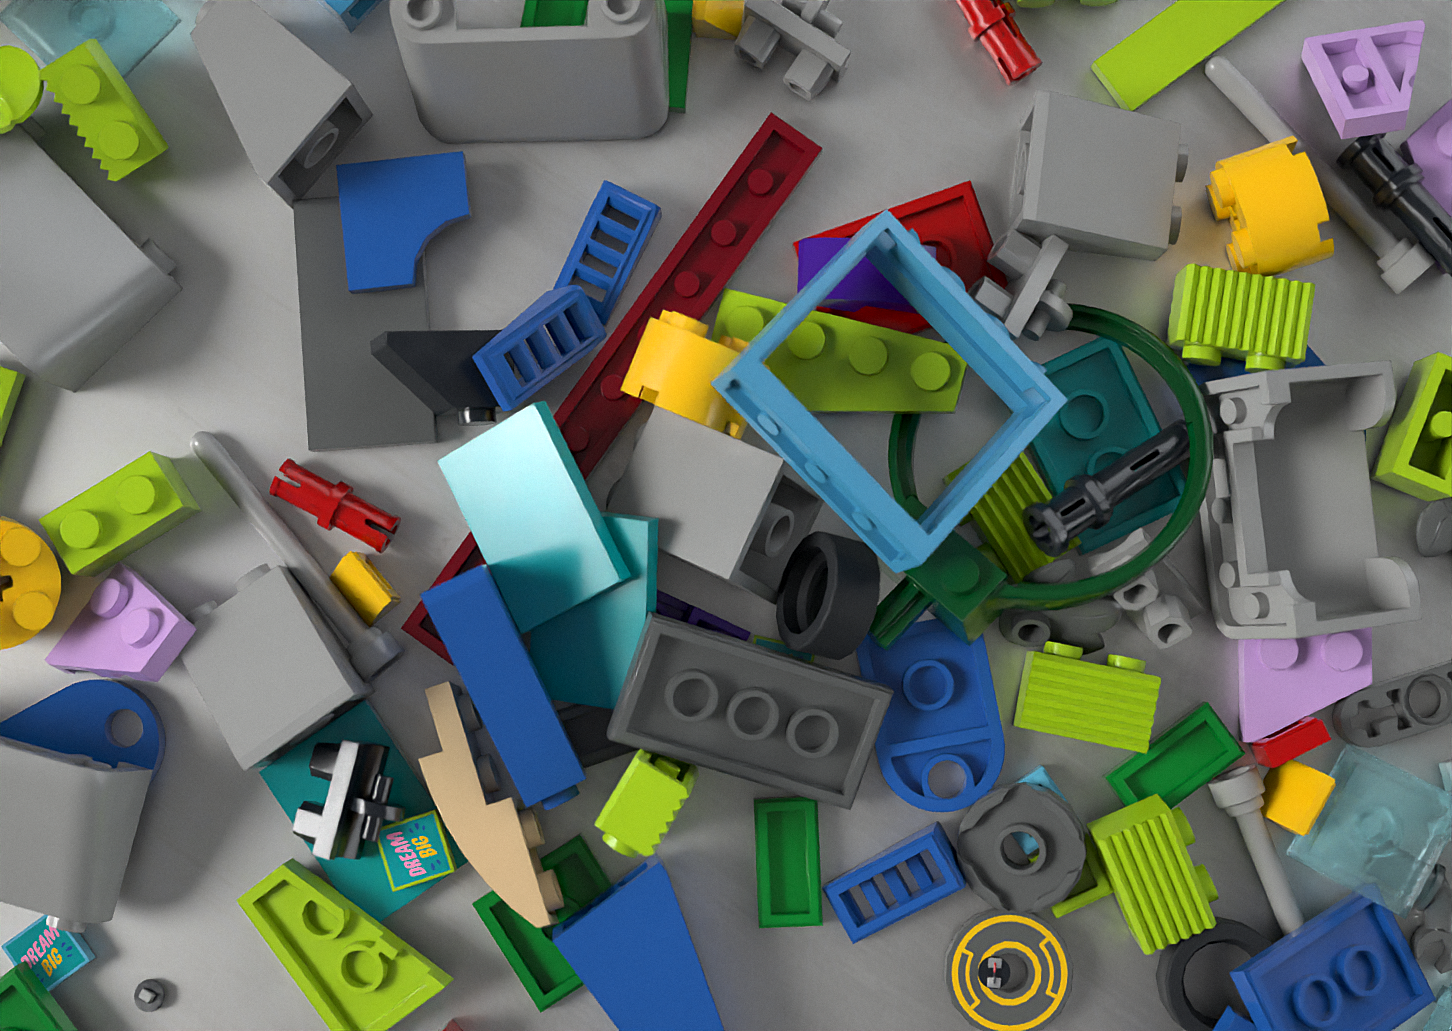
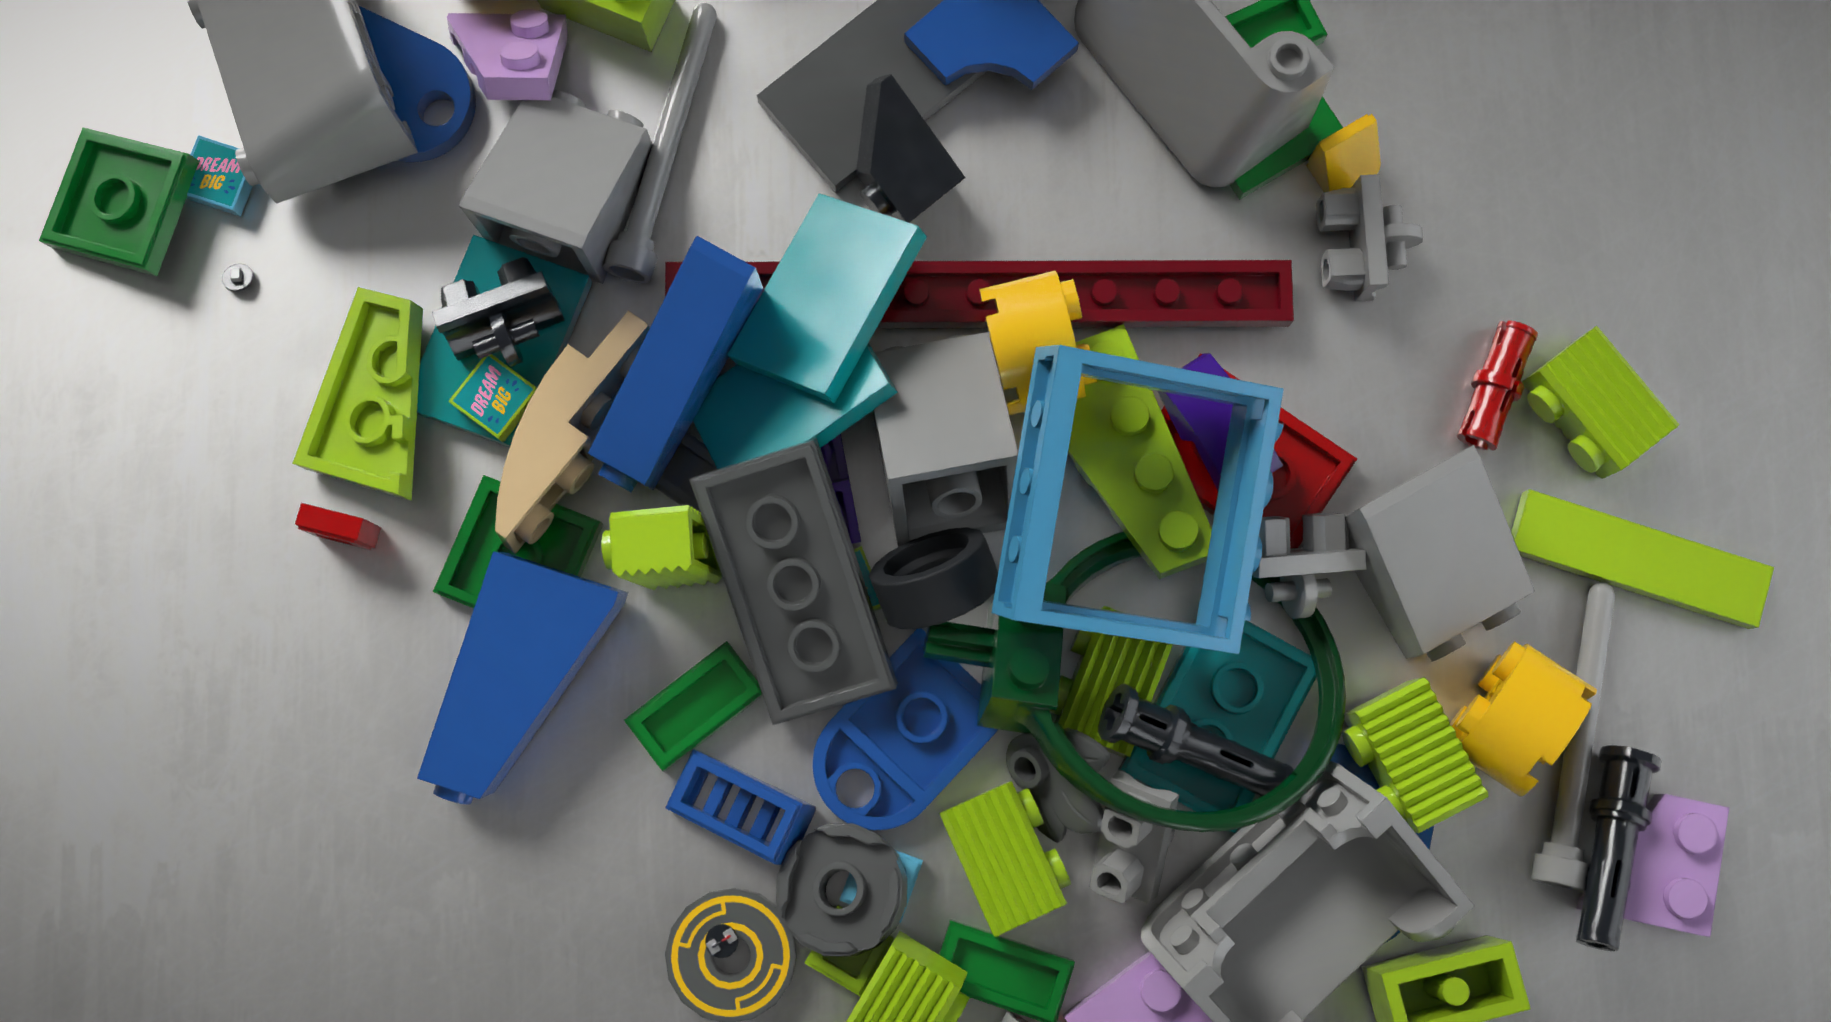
camera: 50 degrees right, 5 degrees down
red pin [269,458,401,554] -> none
yellow slope [329,551,401,627] -> none
blue slope [472,285,607,412] -> none
blue slope [553,180,662,327] -> none
lavender wing [1301,20,1425,139] -> none

